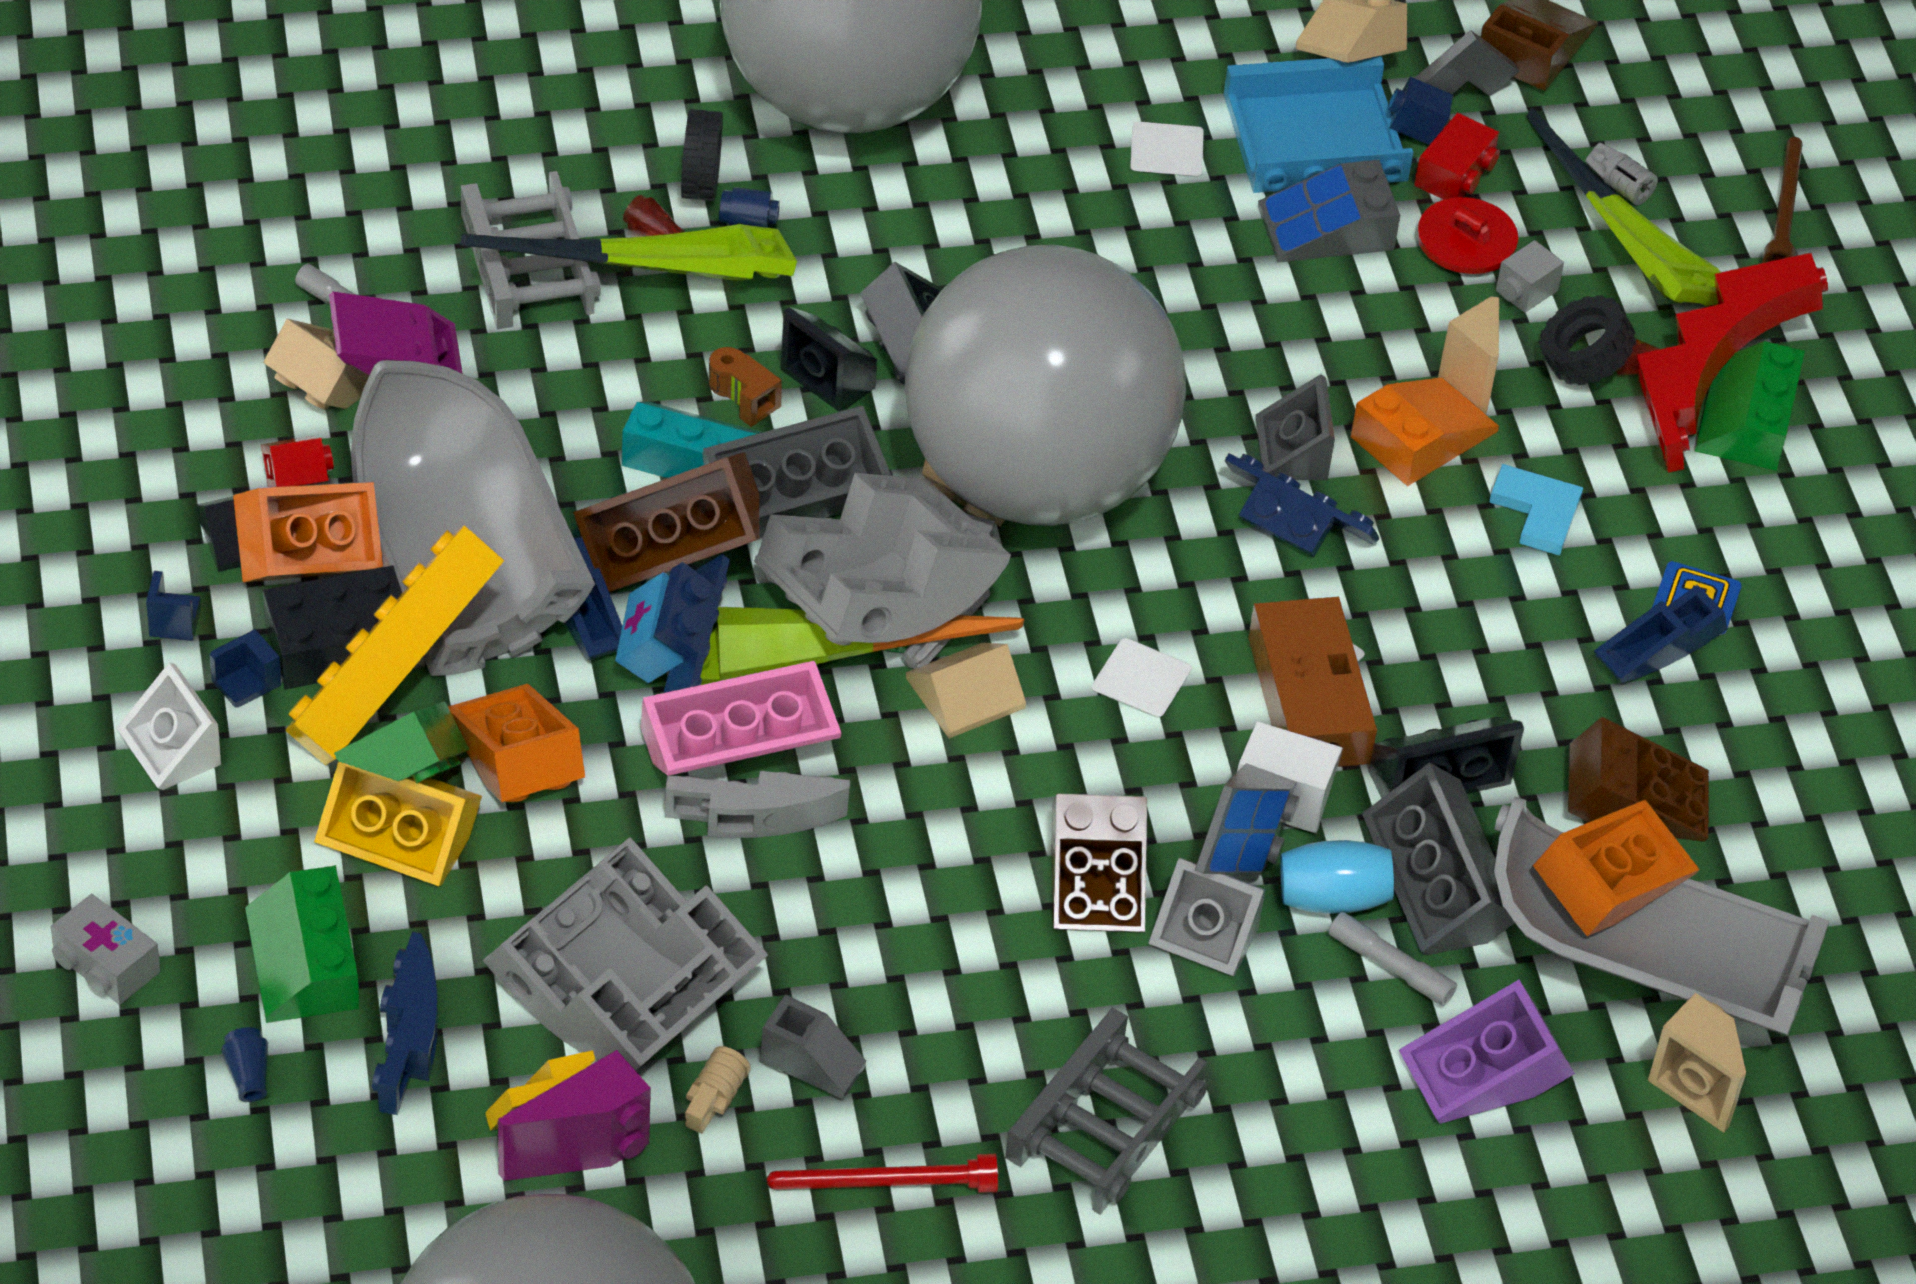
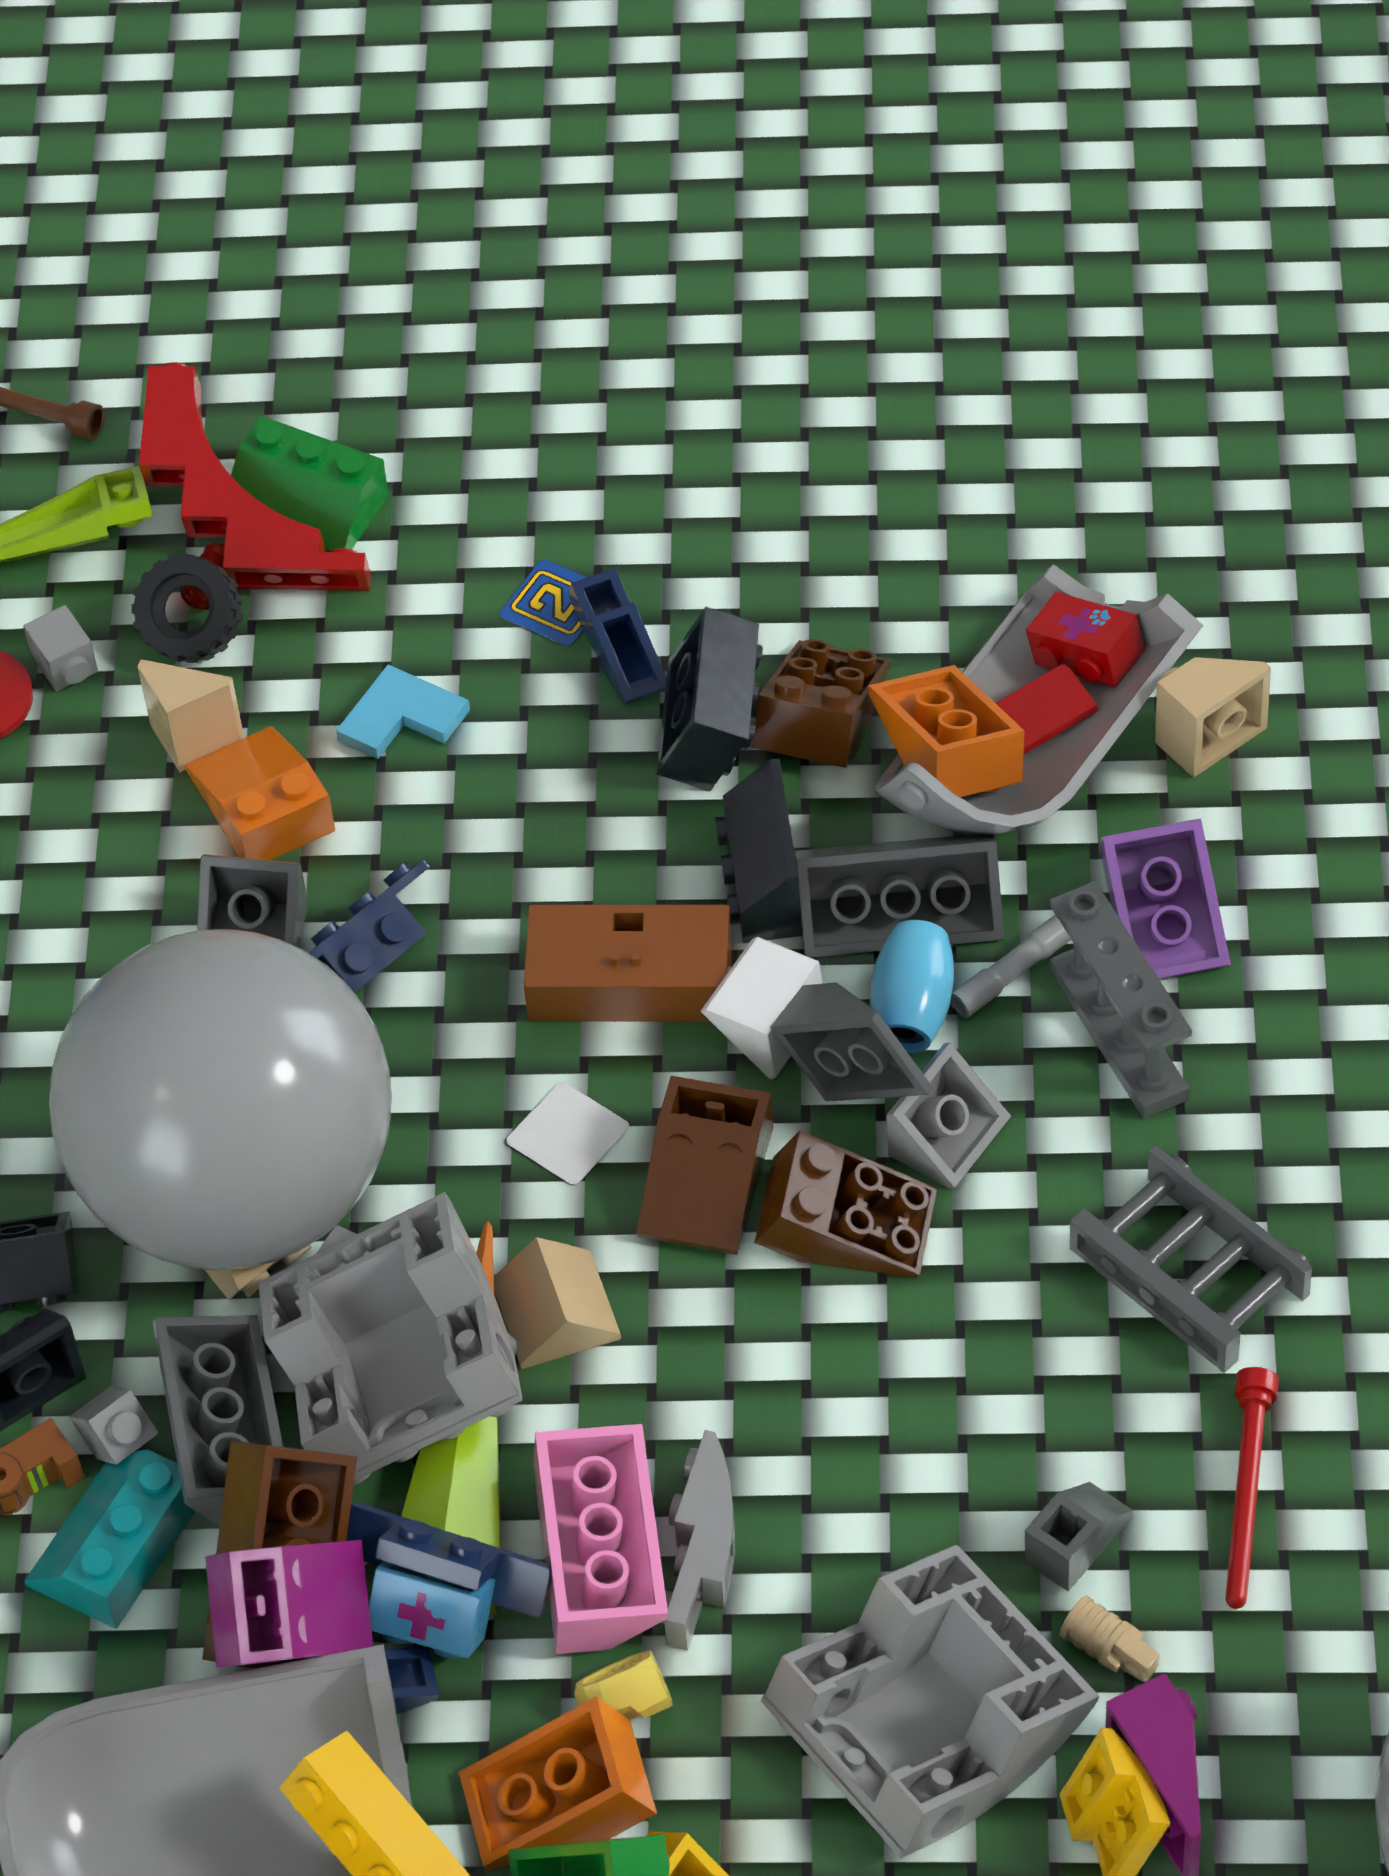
camera: 70 degrees left, 5 degrees up
none -> light grey brick [69,1386,159,1465]
none -> magenta slope [205,1540,373,1668]
none -> light yellow rock [574,1650,673,1720]
none -> reddish brown slope [636,1076,774,1255]
none -> black brick [656,606,763,791]
none -> red slope [996,663,1098,754]
none -> red brick [1025,591,1146,688]
none -> dark grey fence [1049,881,1192,1119]

